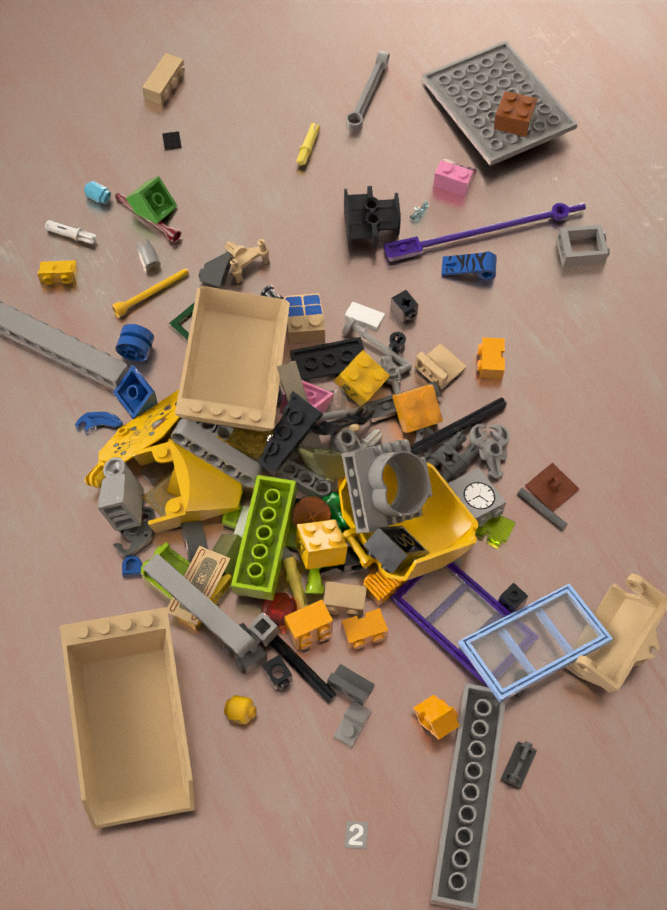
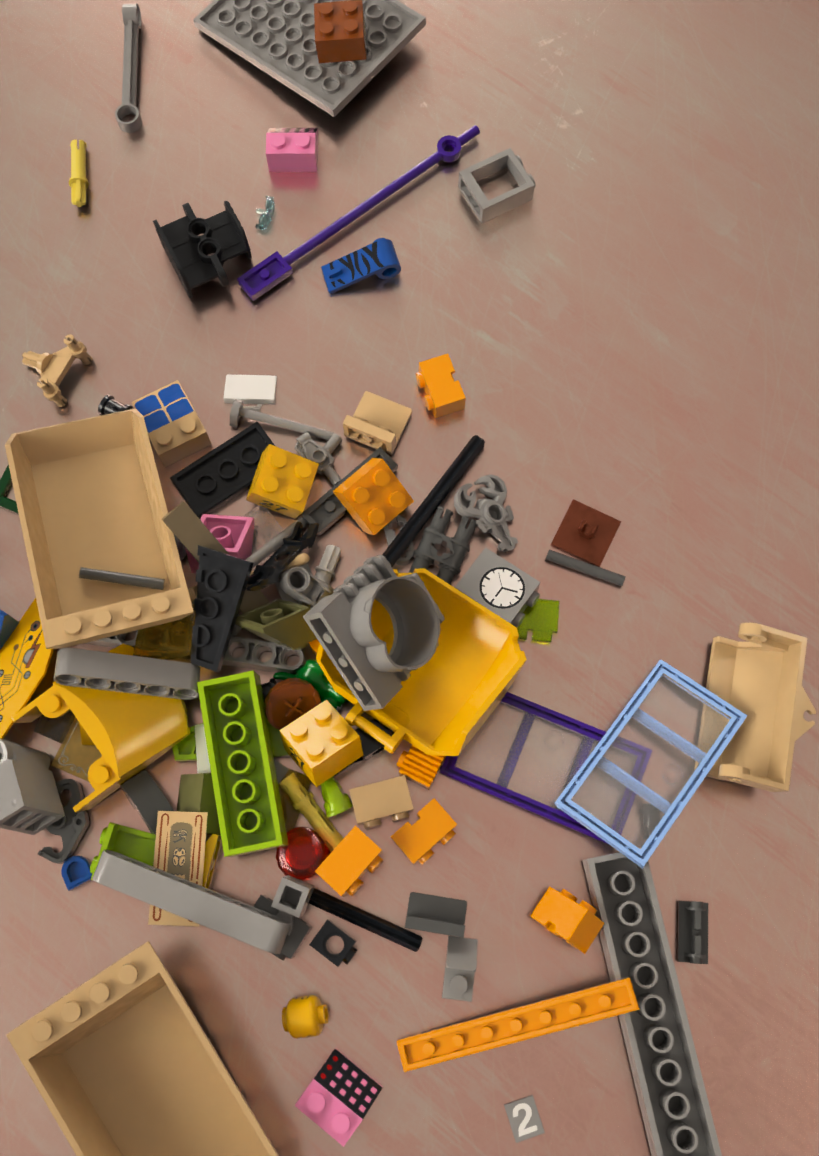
camera: 20 degrees left, 10 degrees up
dark grey slope [198,252,234,289] -> none
slope [364,525,429,574] -> none
black bush [389,332,406,355] -> none
black brick [390,290,419,323] -> none
black brick [498,582,528,613] -> none
none -> dark grey bar [79,567,165,590]
none -> slope [295,1048,383,1147]
none -> light orange tile [396,977,640,1072]

